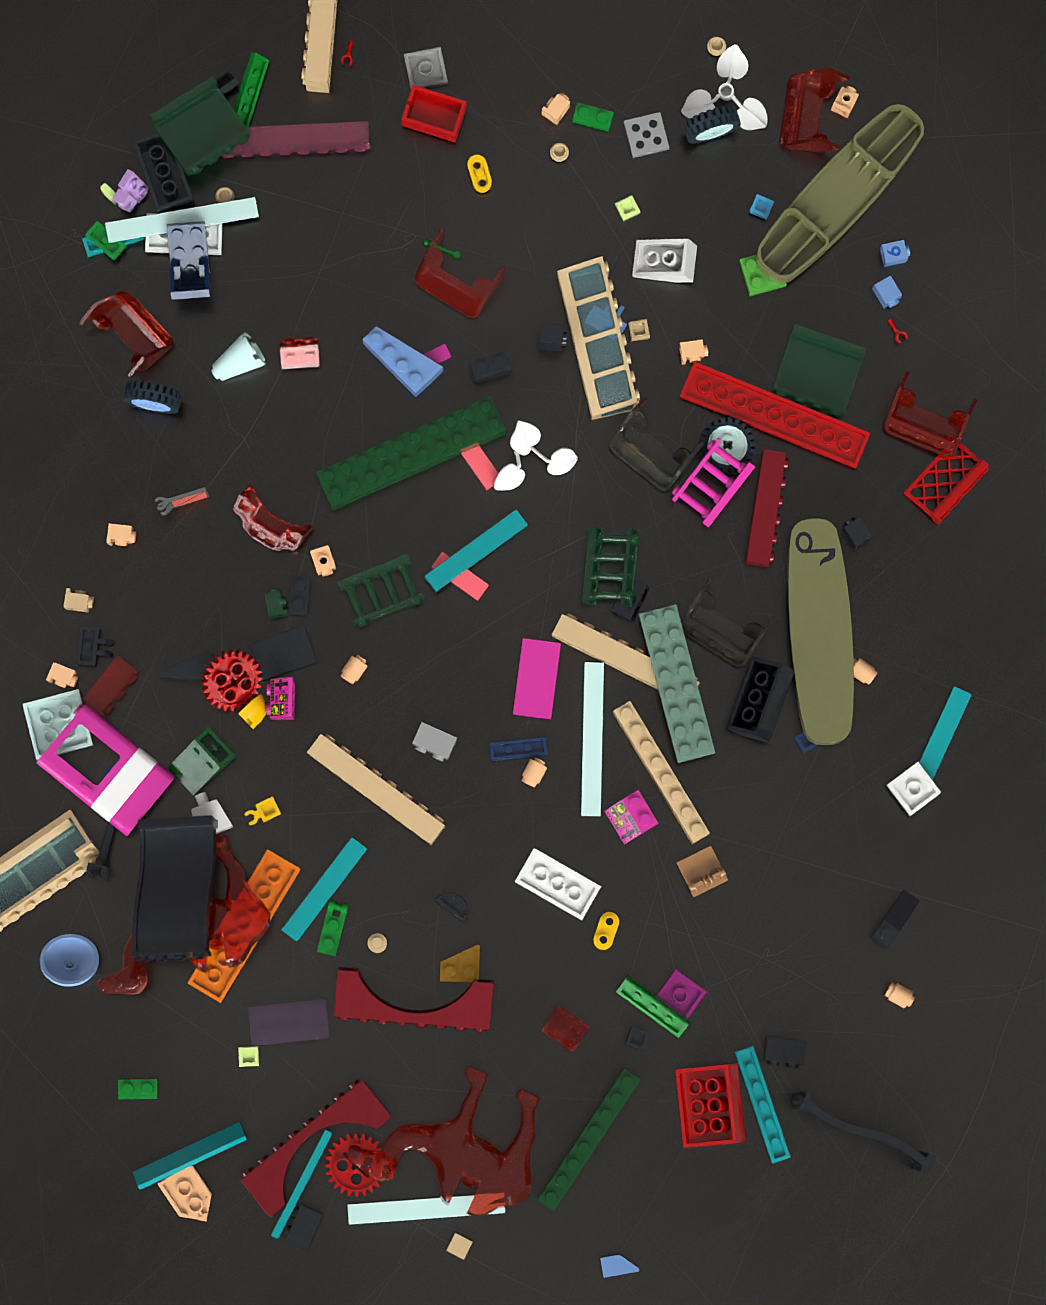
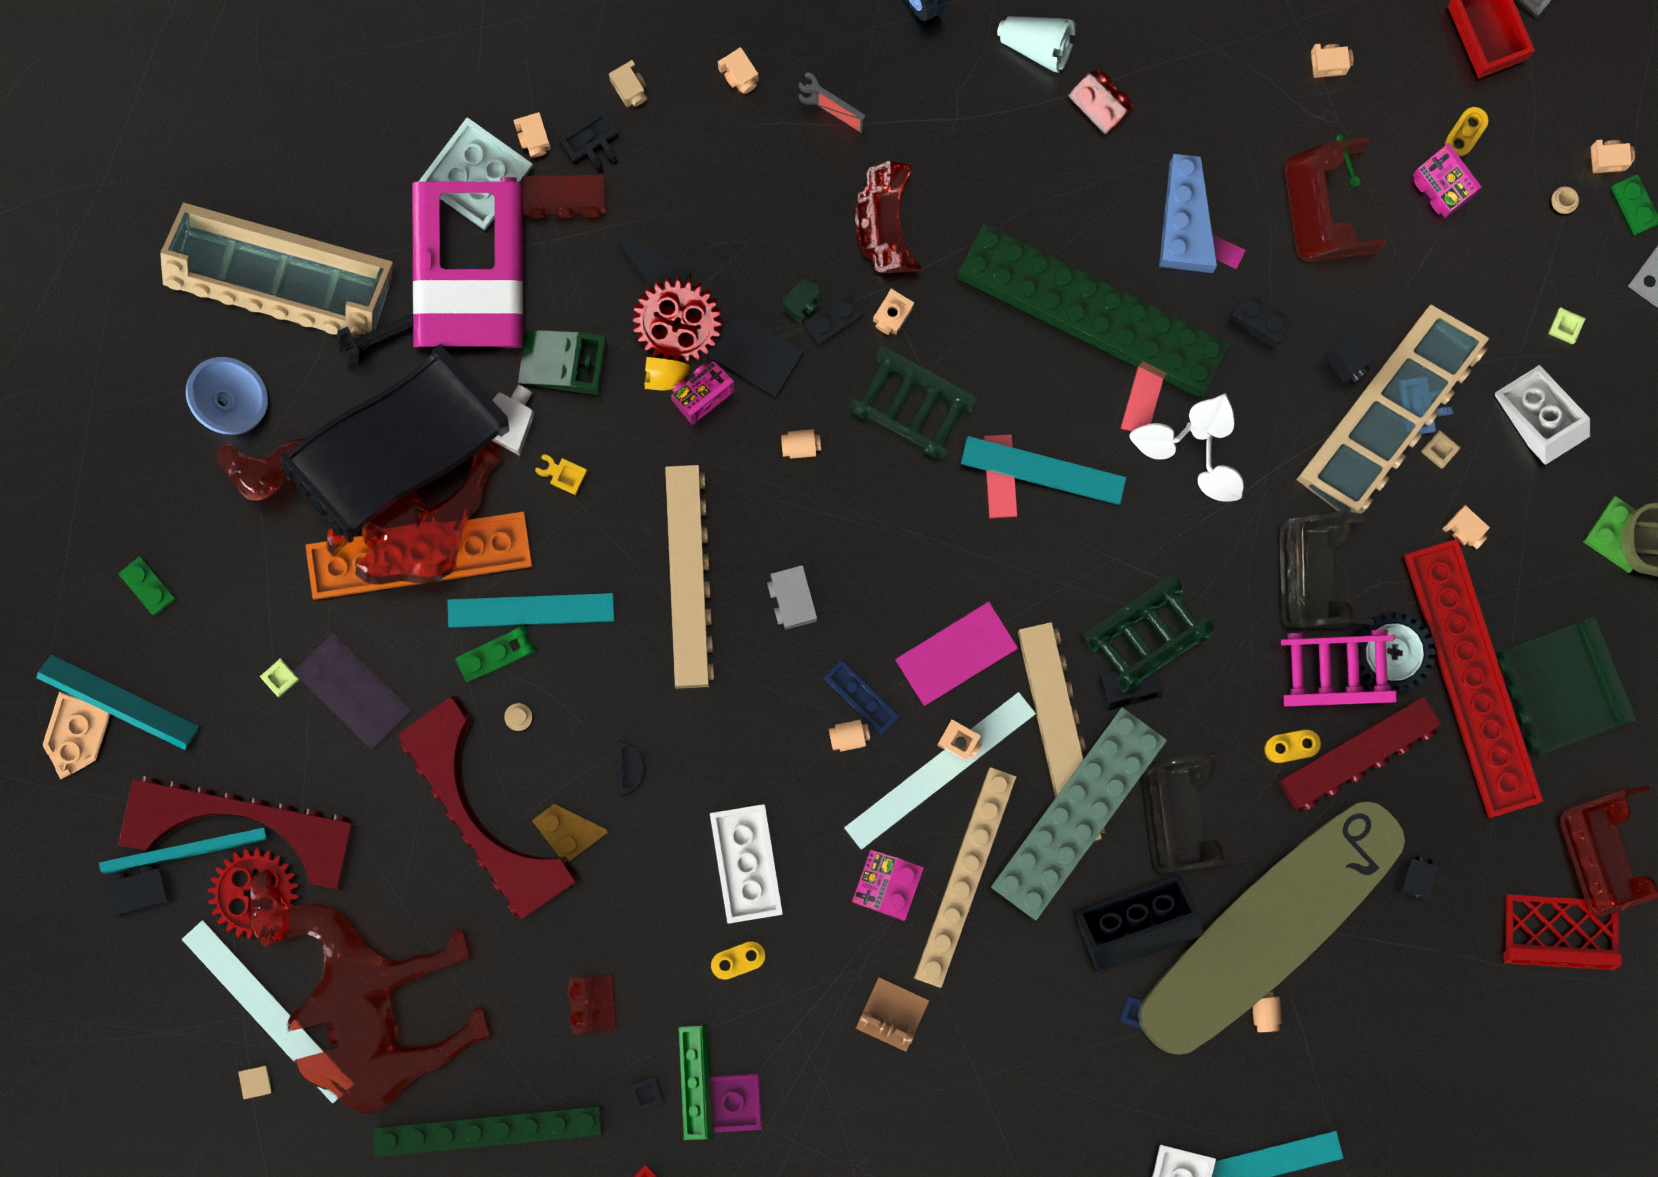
camera: 50 degrees right, 0 degrees up
none -> light nougat brick [937,720,982,761]
none -> yellow plate [1265,730,1321,763]
none -> light nougat brick [1311,44,1353,78]
none -> slope [1413,144,1481,218]

